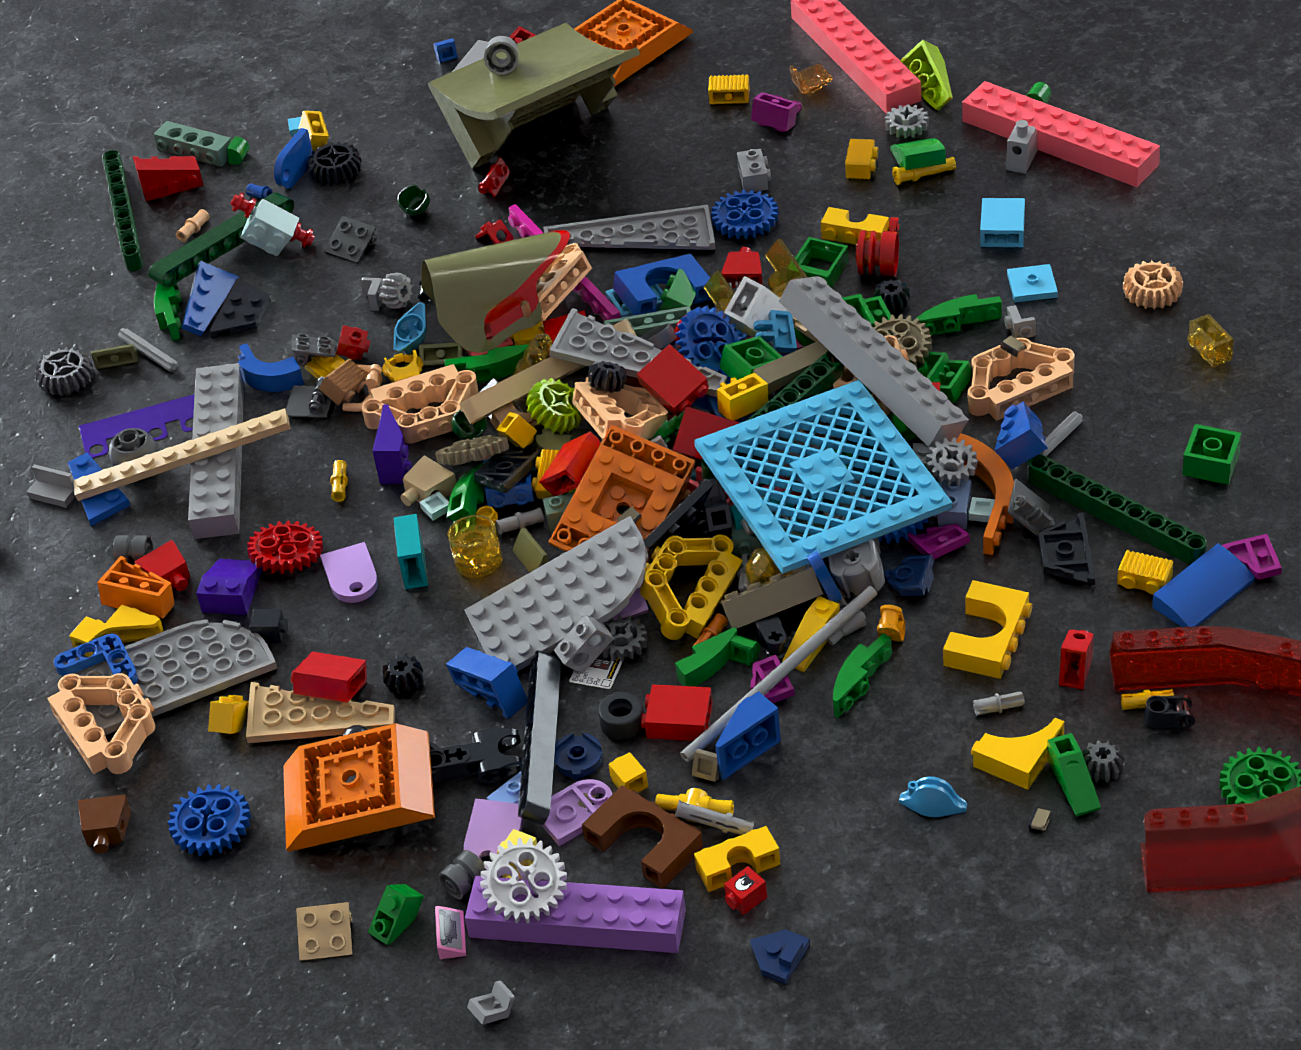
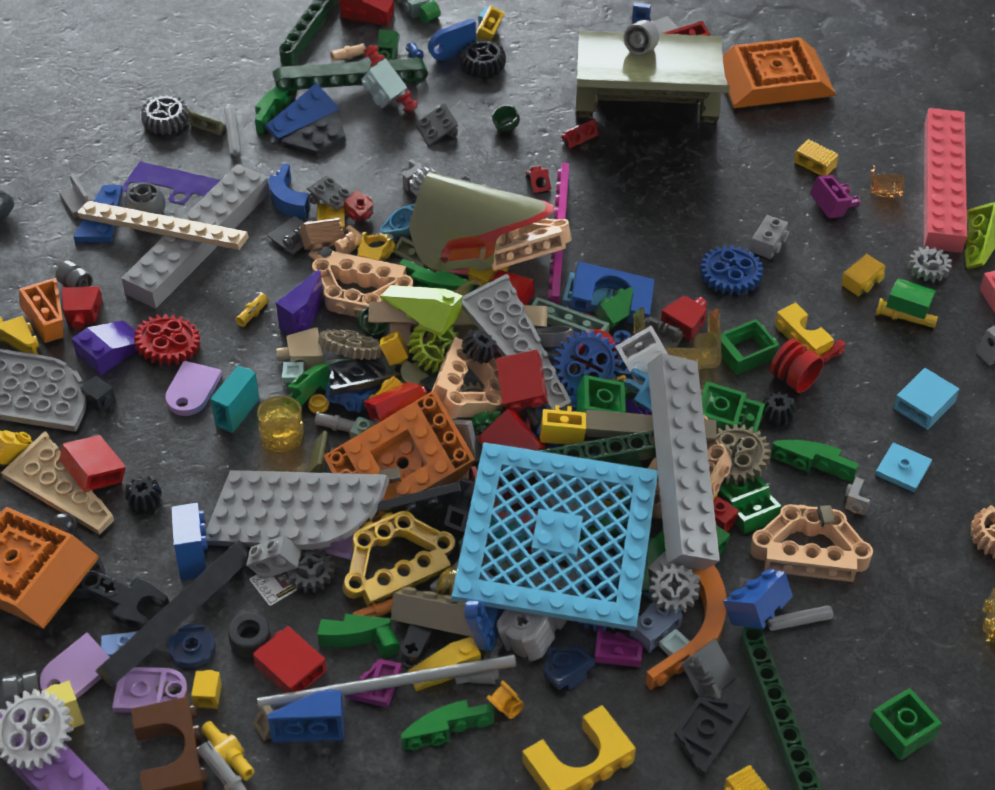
camera: 30 degrees right, 5 degrees up
light grey wing [544,205,716,250] -> none
none -> green slope [377,29,399,60]
none -> lime wedge [381,286,463,336]

